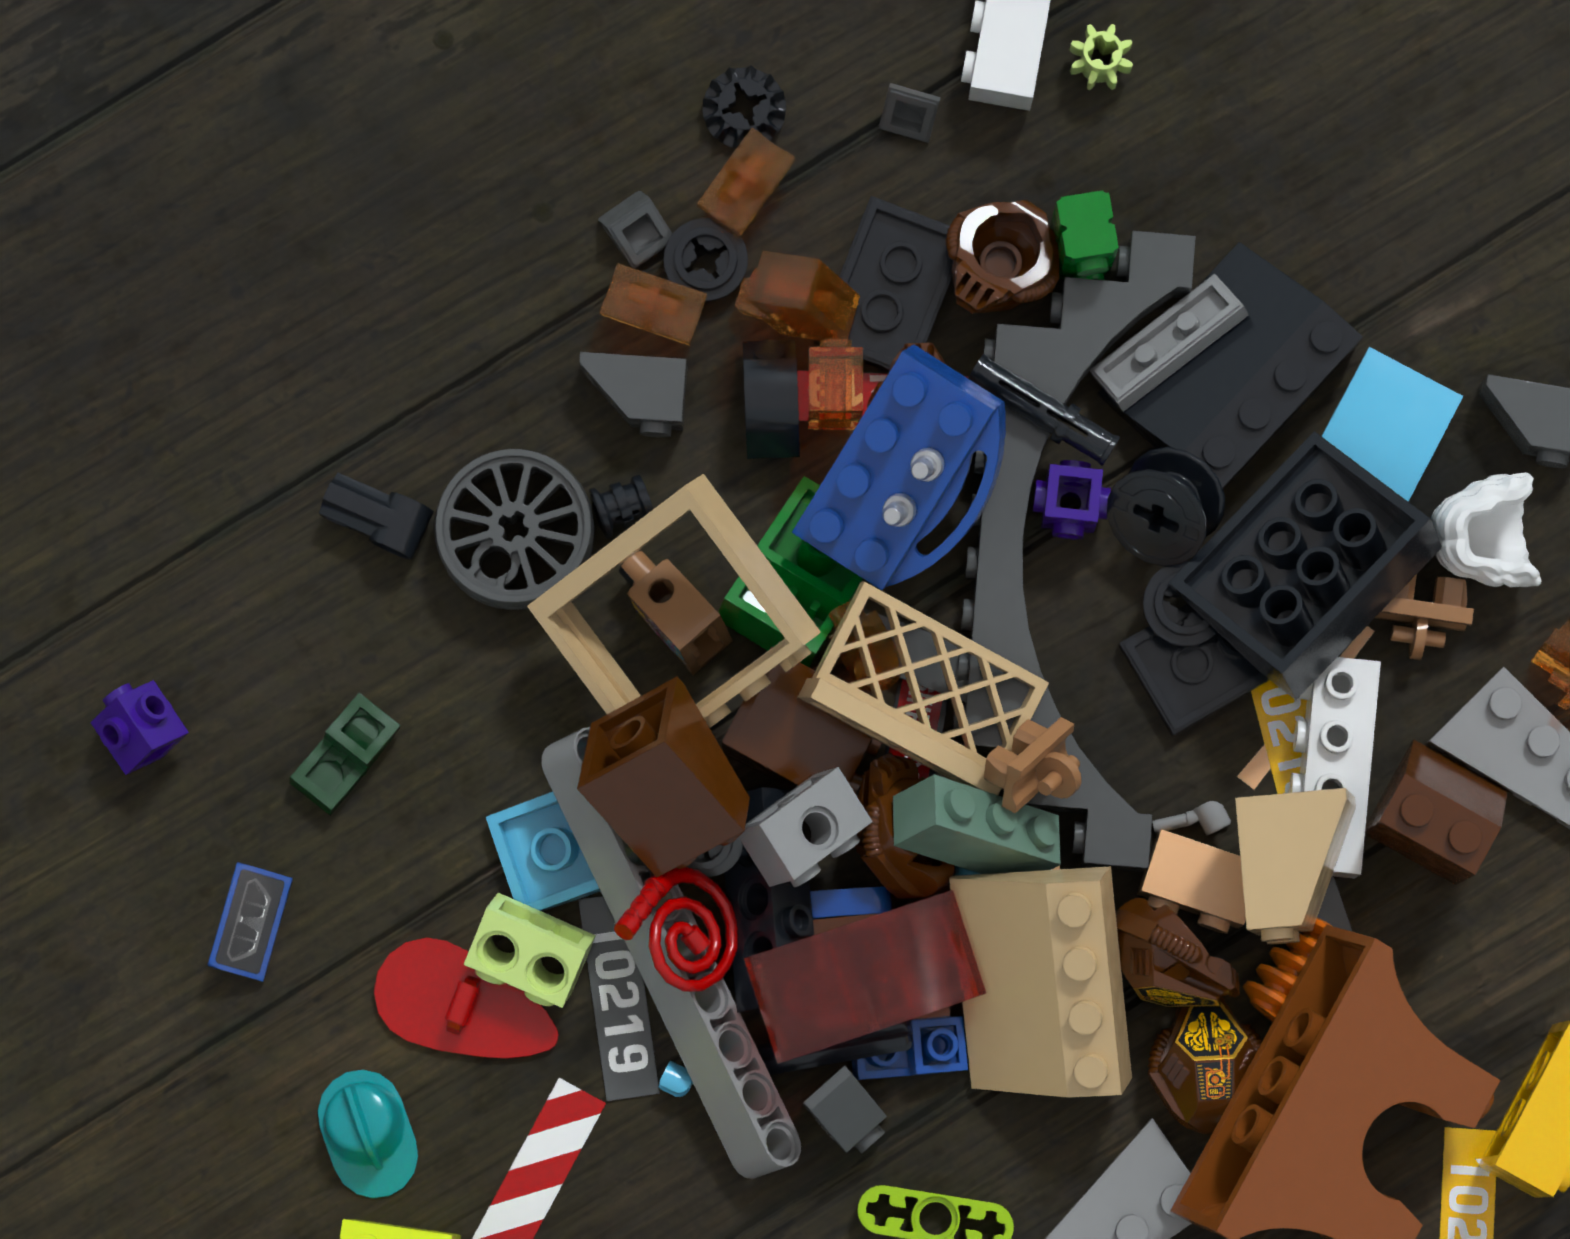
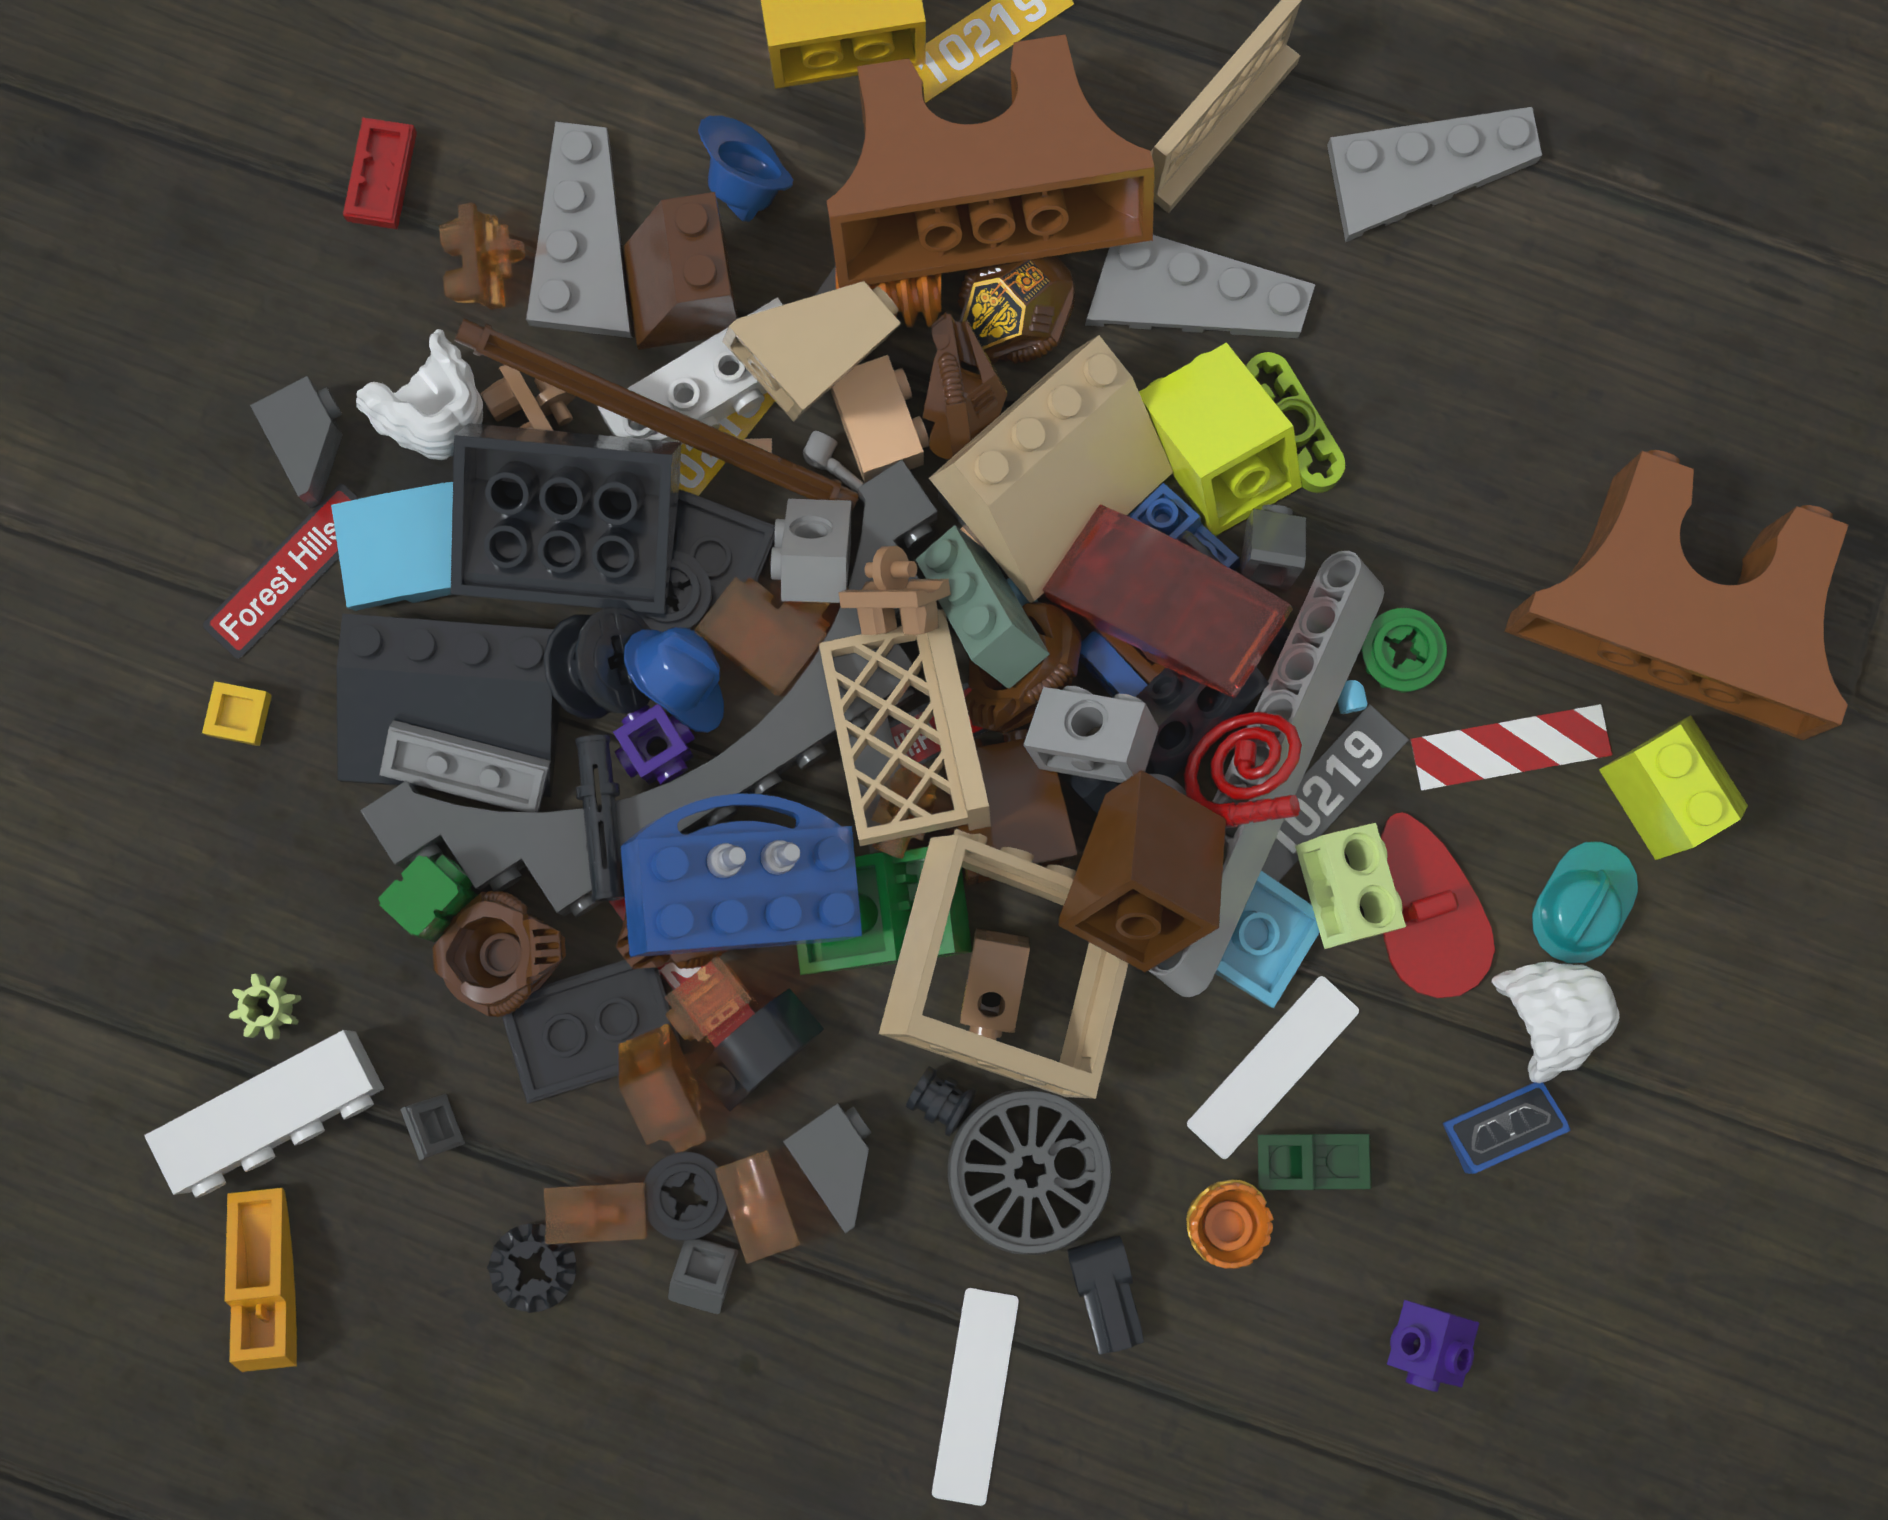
camera: 130 degrees left, 0 degrees up
none -> yellow plate [202,681,272,746]
none -> red sticker [203,484,359,659]
none -> reddish brown piece [454,318,858,512]
none -> blue piece [624,627,724,733]
none -> clear orange hinge [694,577,831,696]
none -> blue piece [698,115,794,222]
none -> light grey brick [771,499,851,603]
none -> white sticker [932,1288,1019,1506]
none -> neon yellow slope [1139,342,1302,536]
none -> orange hair [1186,1180,1274,1269]
none -> white sticker [1187,976,1359,1159]
none -> green gear [1360,608,1447,693]
none -> white hair [1491,962,1619,1083]

